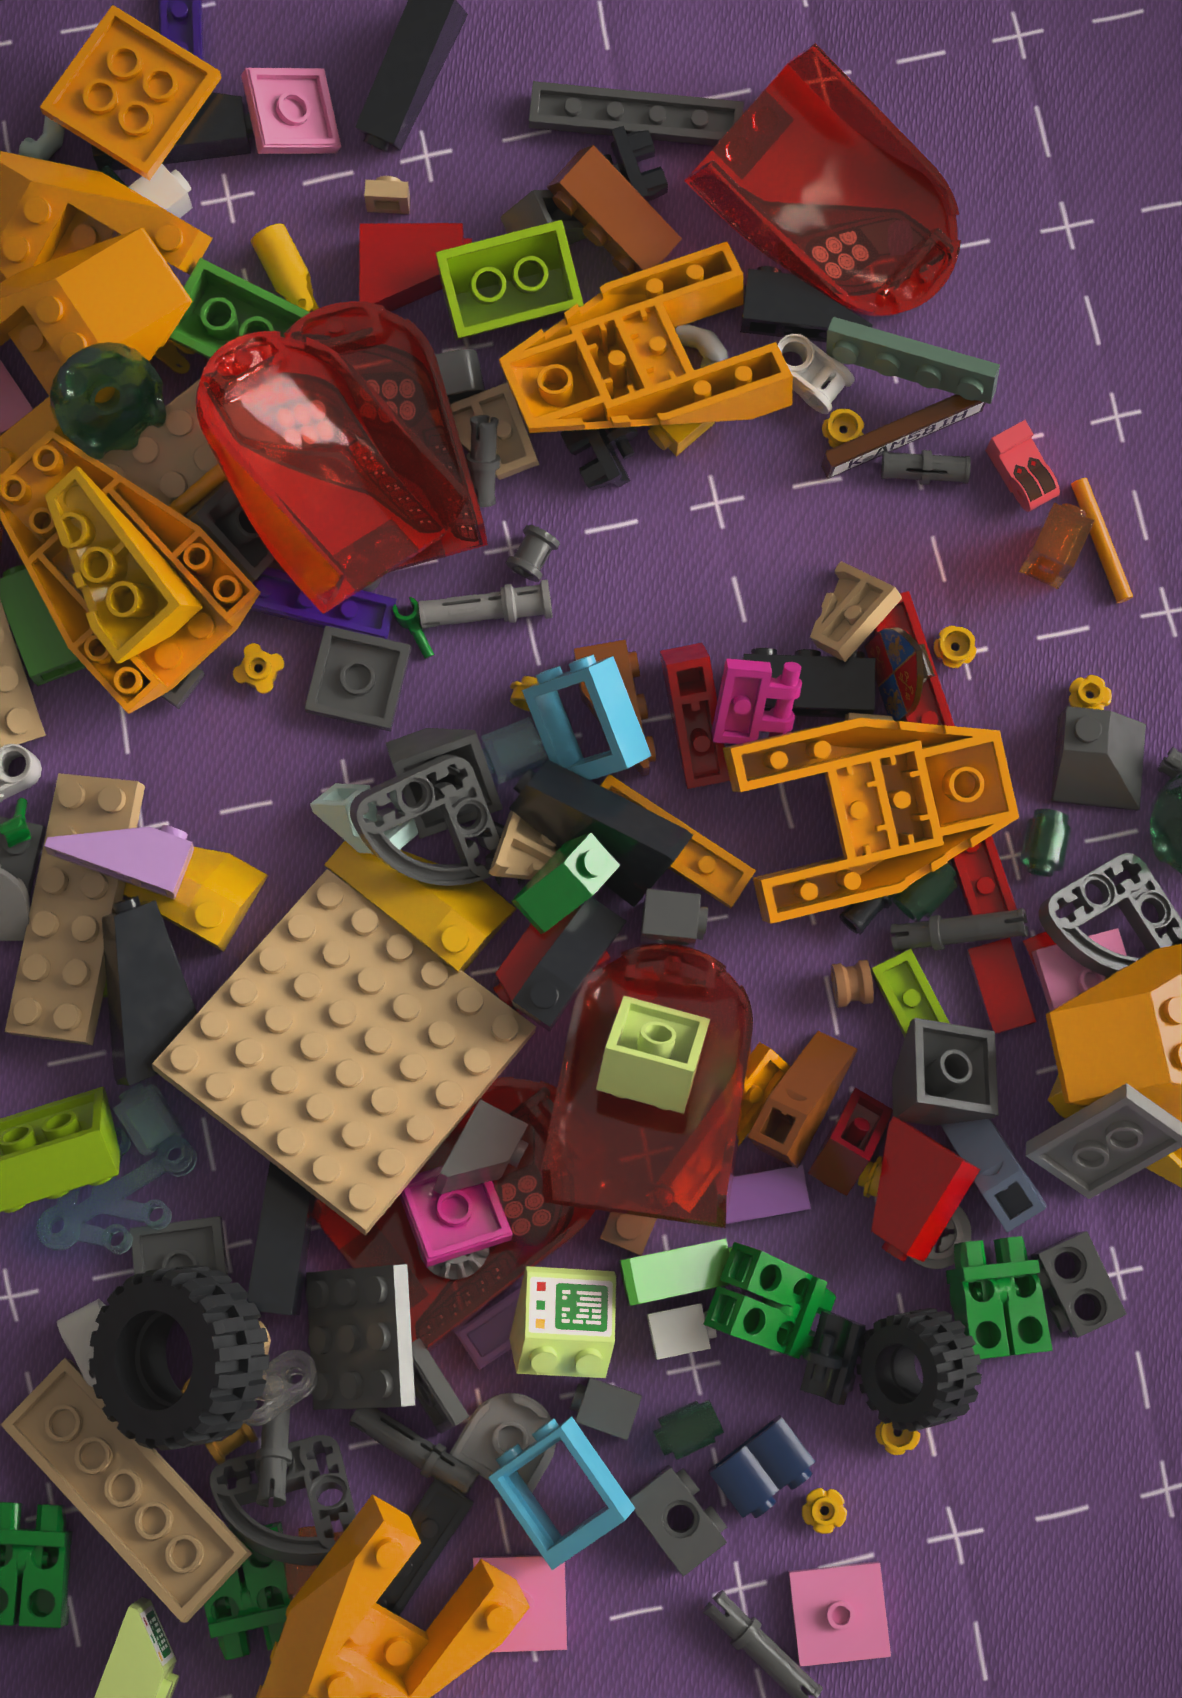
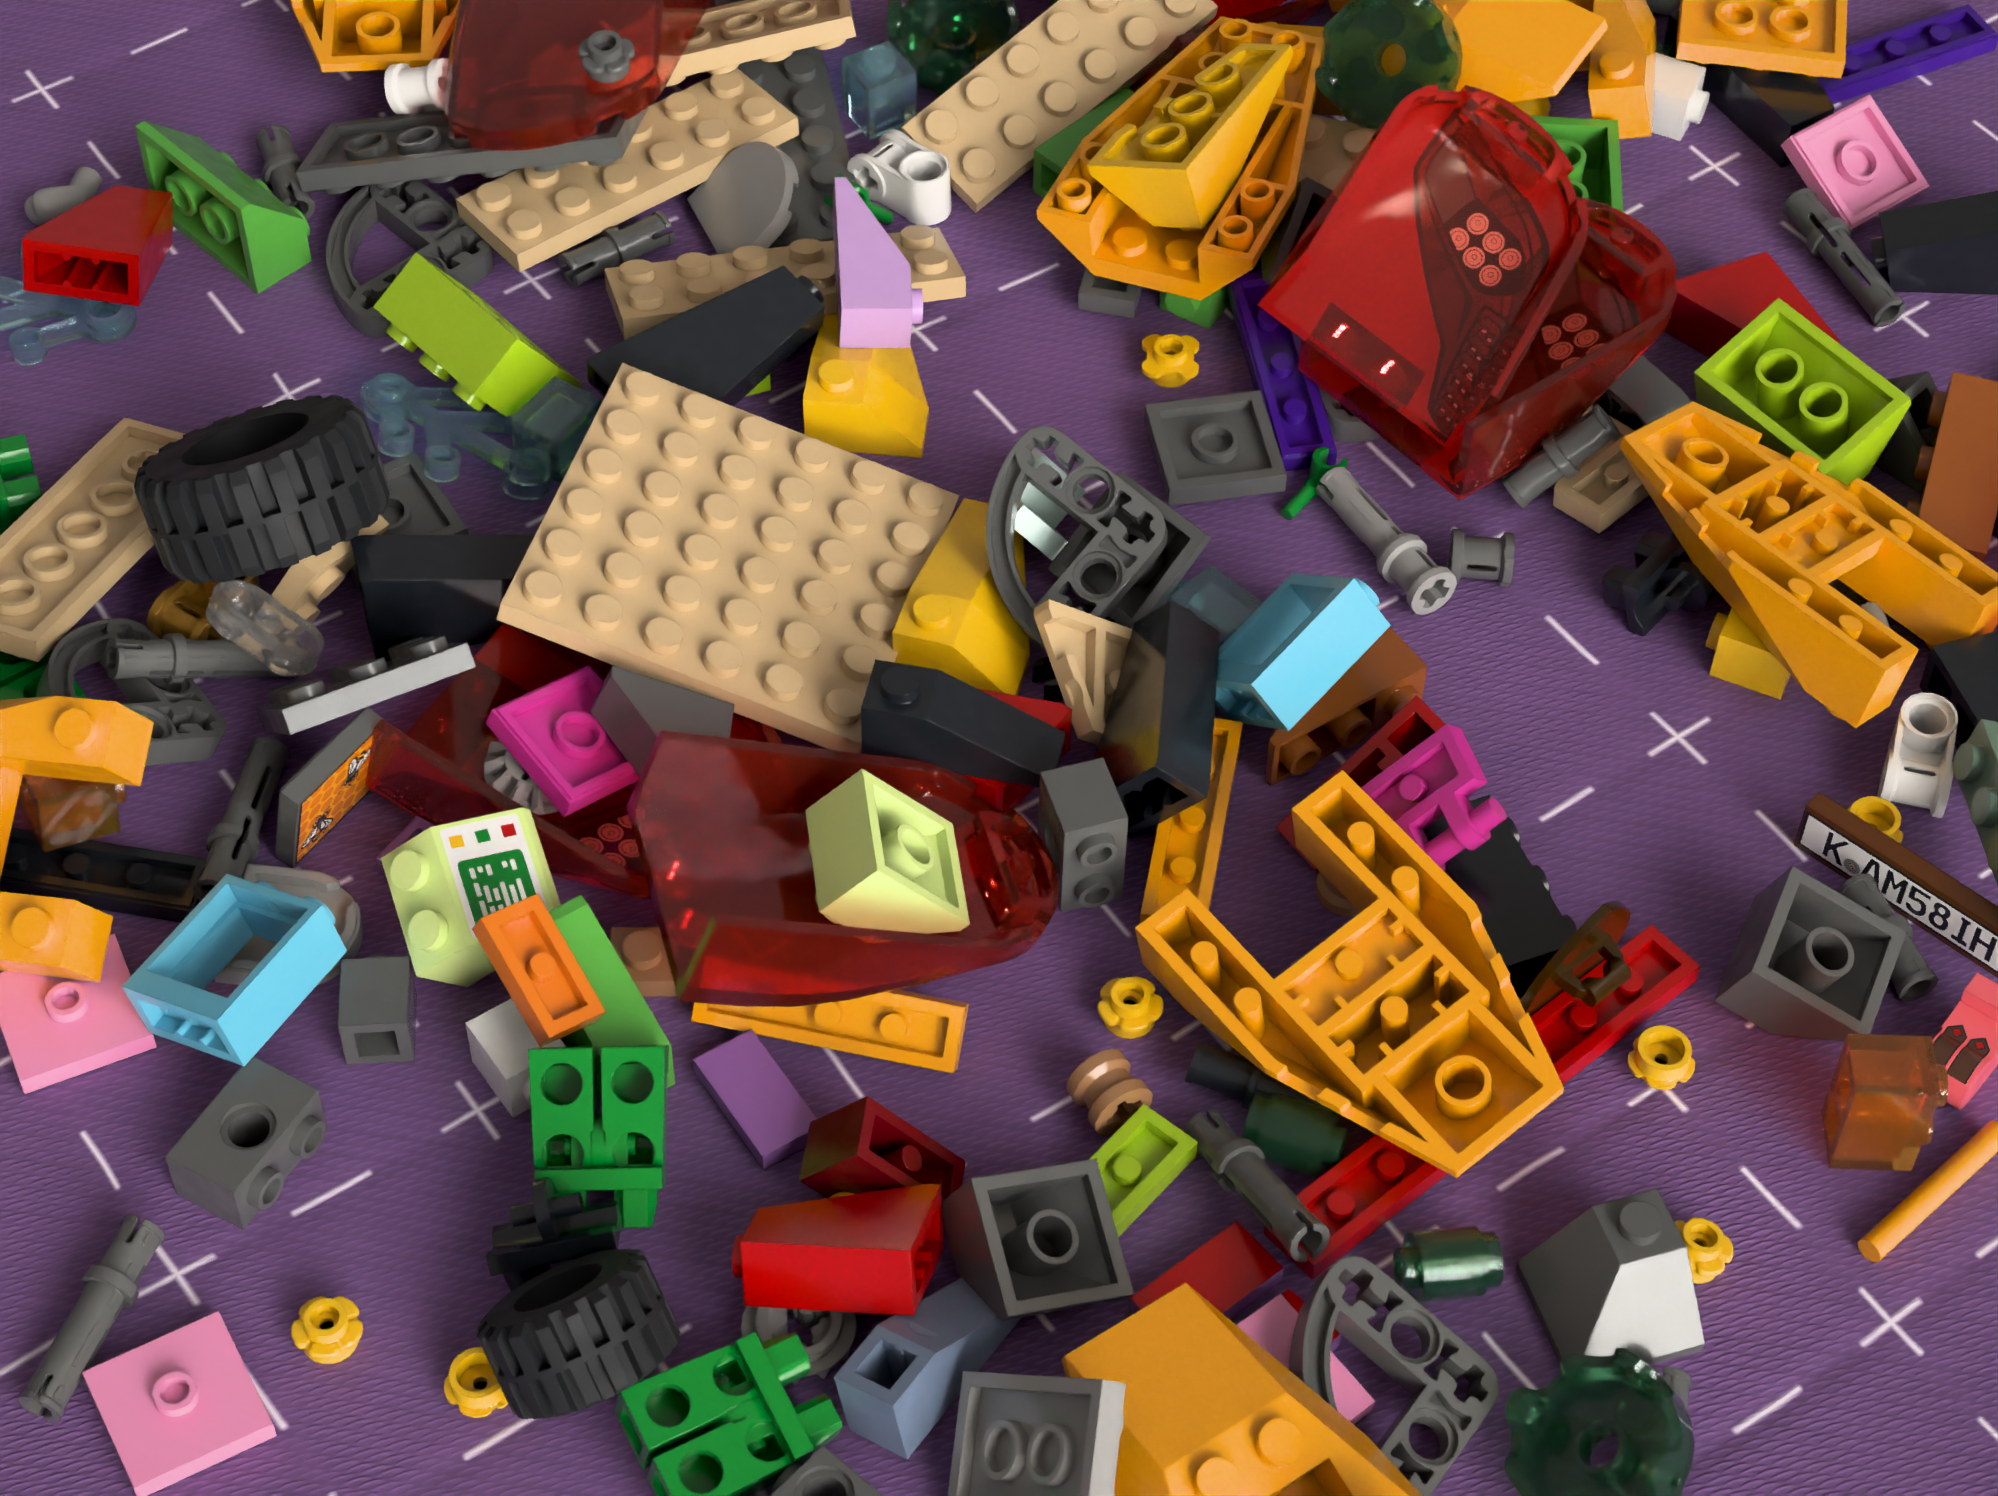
camera: 70 degrees right, 30 degrees down
yellow piece [251,224,320,317] -> none
tan plate [364,176,410,214] -> none
green slope [512,832,620,934] -> none
clear green brick [653,1399,724,1461] -> none
dark blue brick [708,1415,815,1518] -> none
dark orange slope [747,1031,858,1168] -> none
tan wing [810,561,902,662] -> none
none -> orange plate [472,893,606,1048]
none -> yellow plate [1097,976,1164,1039]
none -> dark grey slope [1714,866,1907,1044]
none -> dark grey pin [1783,188,1906,327]

